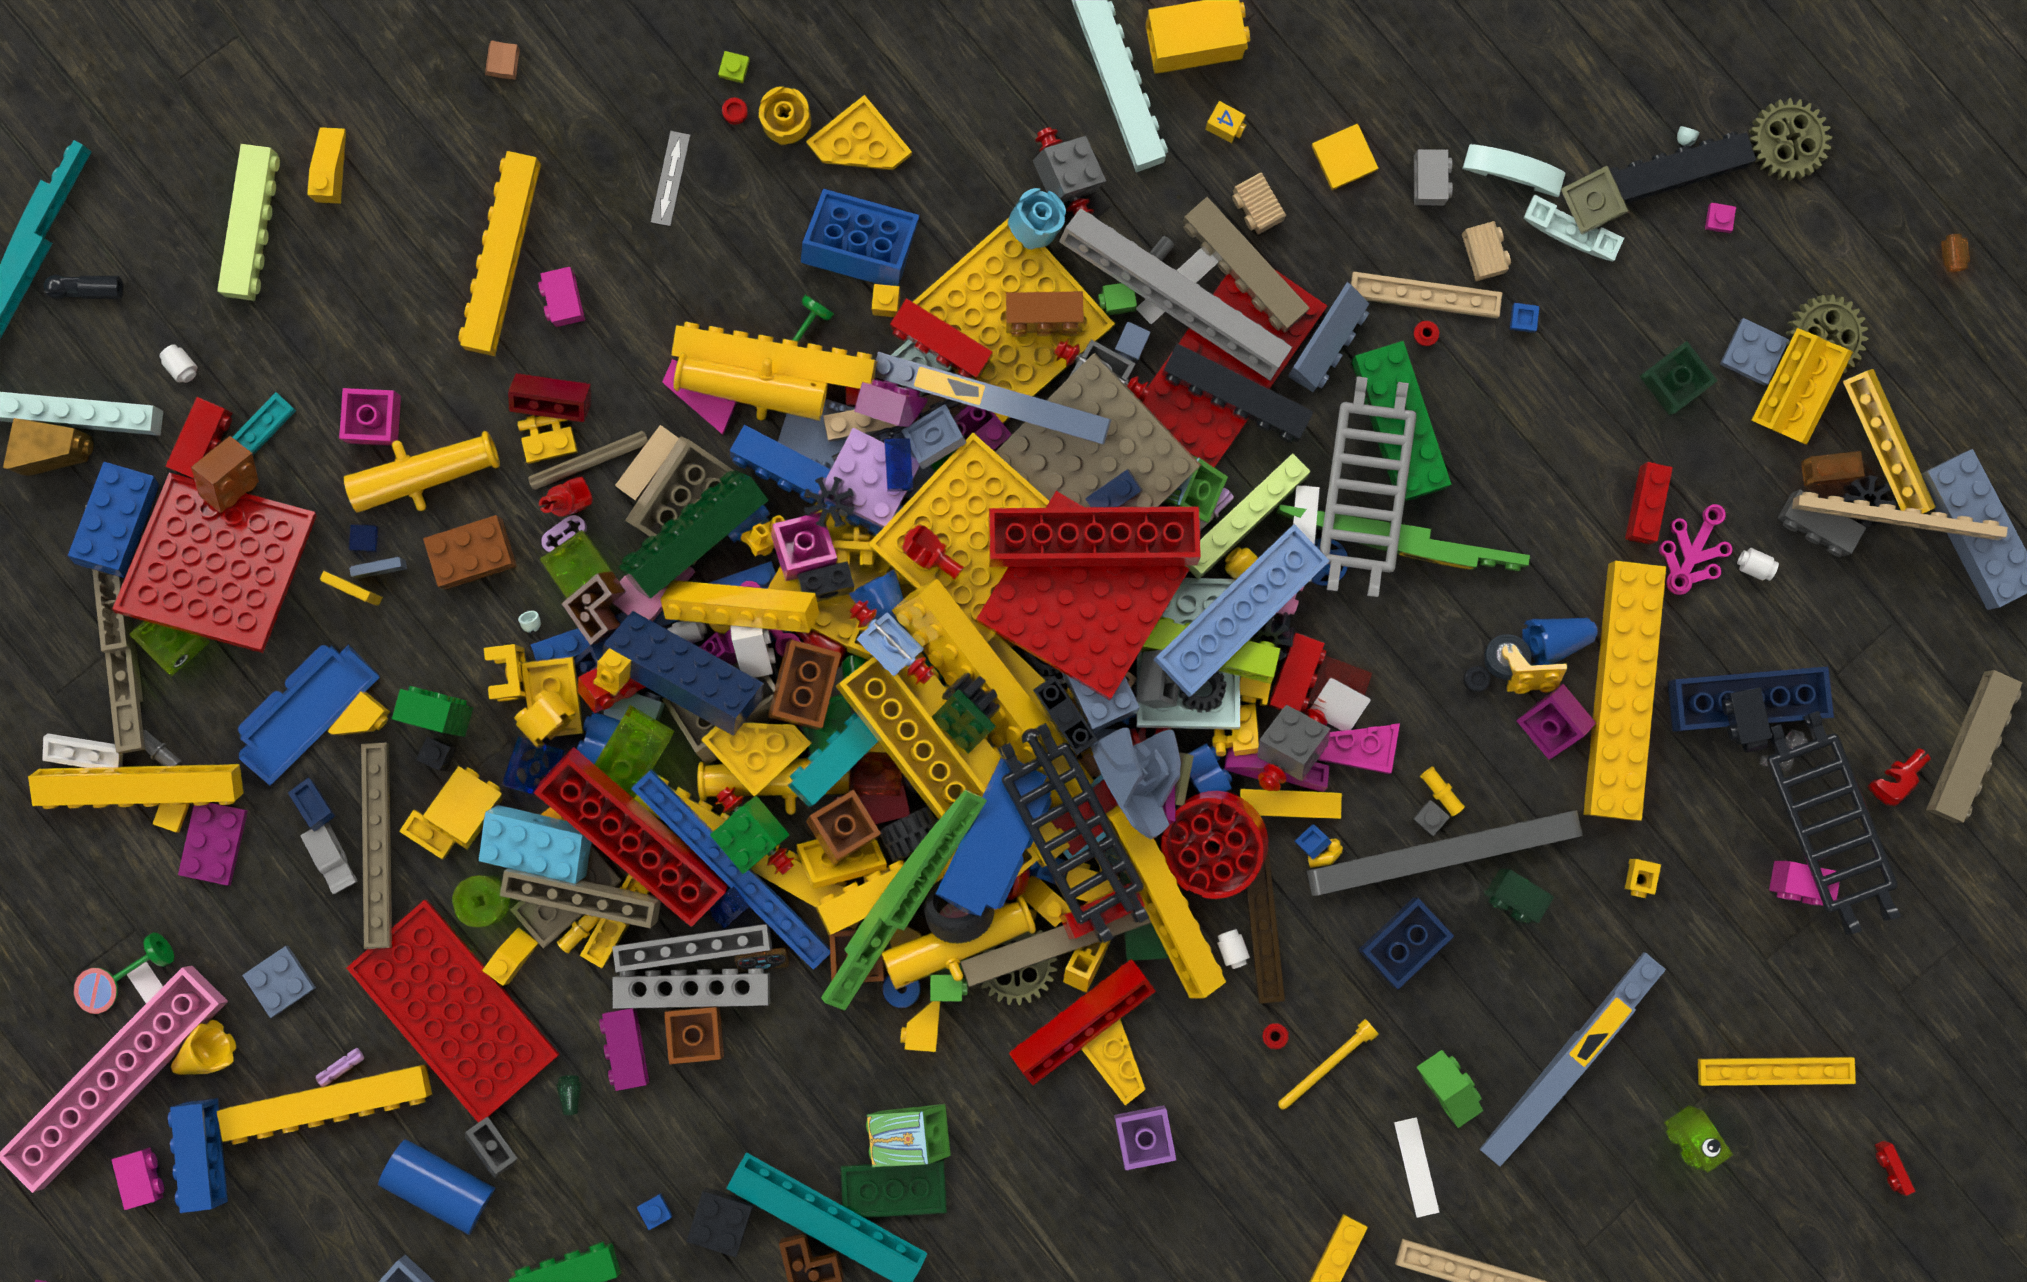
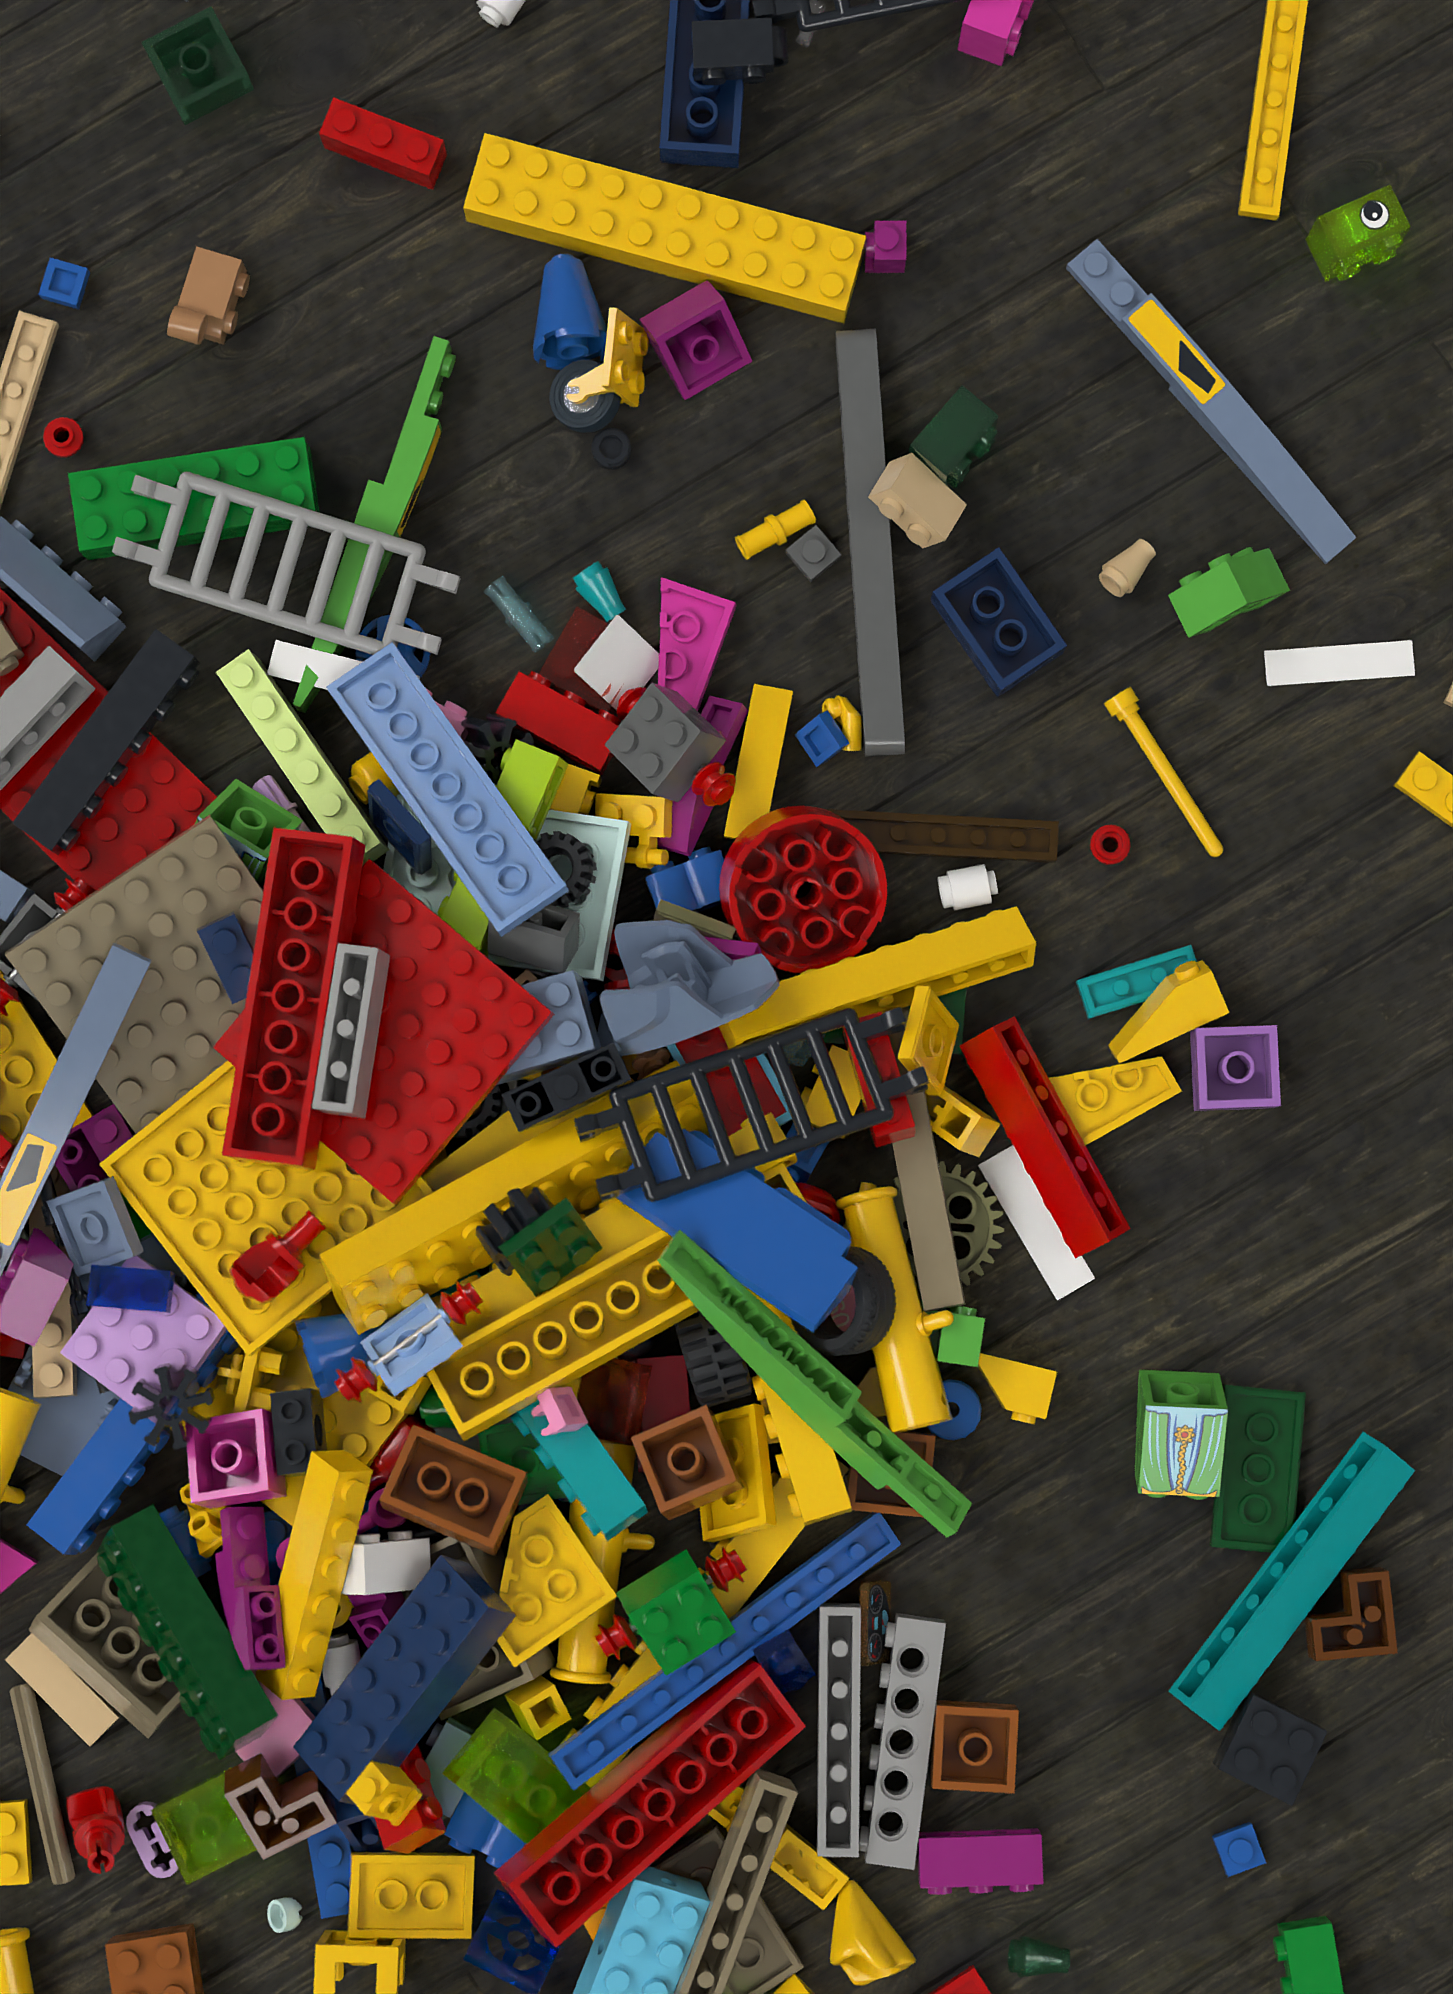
camera: 75 degrees left, 0 degrees up
yellow brick [514,690,576,748] -> none
yellow pin [557,914,601,954] -> none
yellow slope [1021,876,1070,927] -> none
black bar [1022,728,1135,912] -> none
yellow brick [1625,859,1661,898] -> none
dark pink plant [1659,504,1733,595] -> none
none -> medium nougat hinge [167,246,250,345]
none -> magenta slope [215,1507,286,1670]
none -> light grey brick [312,943,390,1118]
none -> dark blue tile [368,779,432,875]
none -> clear light blue pin [484,576,554,653]
none -> yellow brick [505,1675,571,1740]
none -> bright pink tile [531,1387,588,1436]
none -> teal cone [572,561,626,622]
none -> yellow hat [830,1880,916,1986]
none -> magenta brick [865,221,906,273]
none -> tan brick [868,453,967,548]
none -> yellow tile [898,986,959,1096]
none -> white sticker [978,1145,1095,1300]
none -> teal tile [1076,945,1197,1019]
none -> tan cone [1099,539,1156,597]
none -> yellow slope [1108,960,1229,1063]

